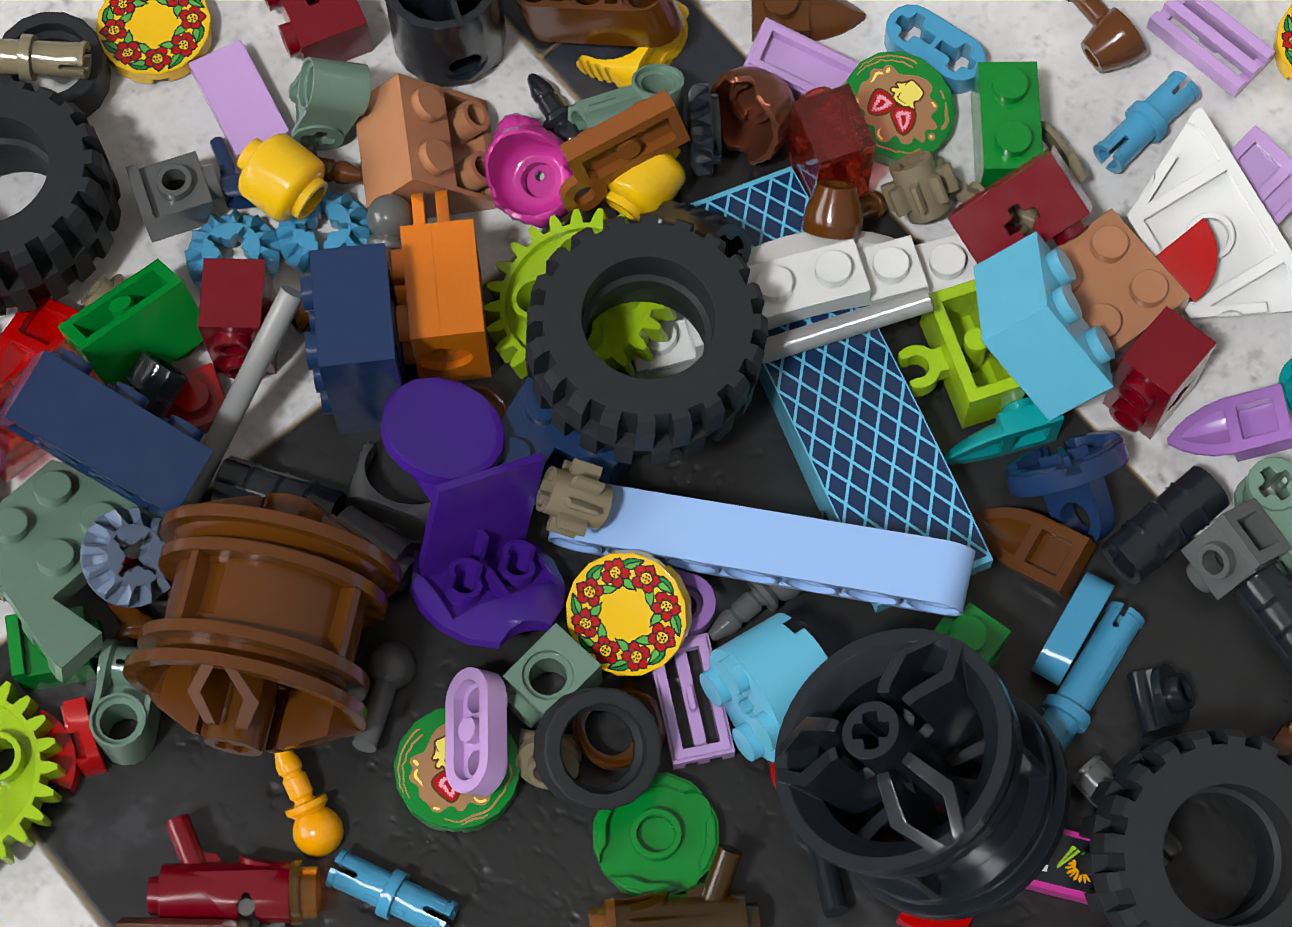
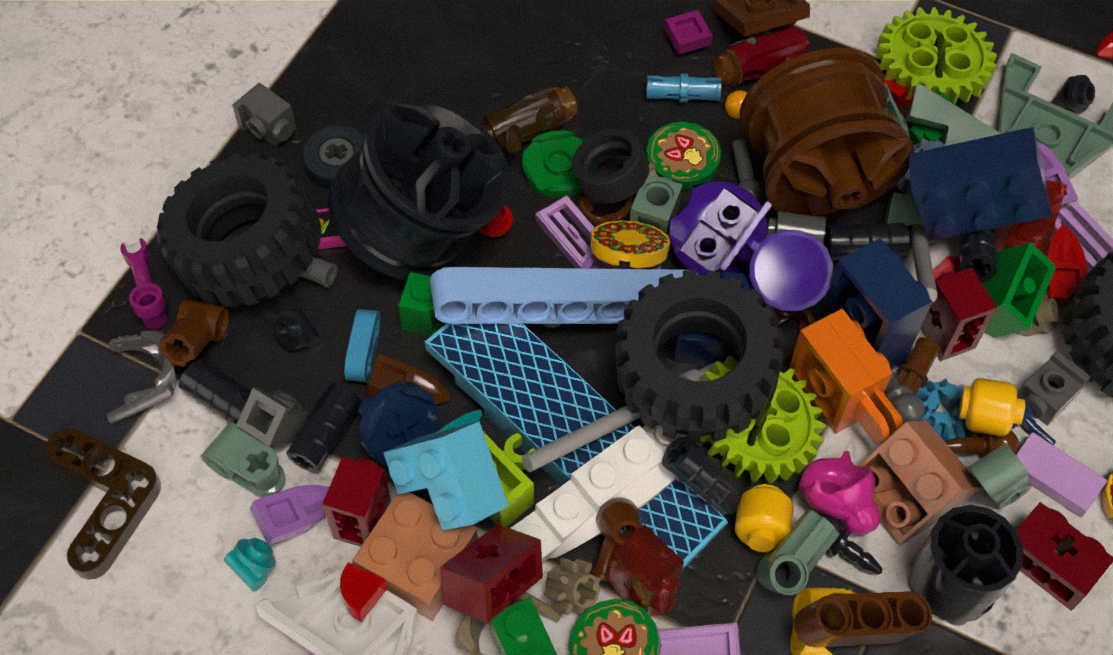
camera: 155 degrees right, 10 degrees down
dark azure gear [184,208,281,290] -> none
lavender plate [445,667,508,797] -> none
dark tan gear [536,457,613,539] -> none
dark orange hinge [559,89,691,212] -> none
black gear [687,81,722,176] -> none
medium azure brick [699,613,828,762] -> none
copper hair [710,66,797,165] -> none
dark azure pin [1041,601,1145,753] -> none

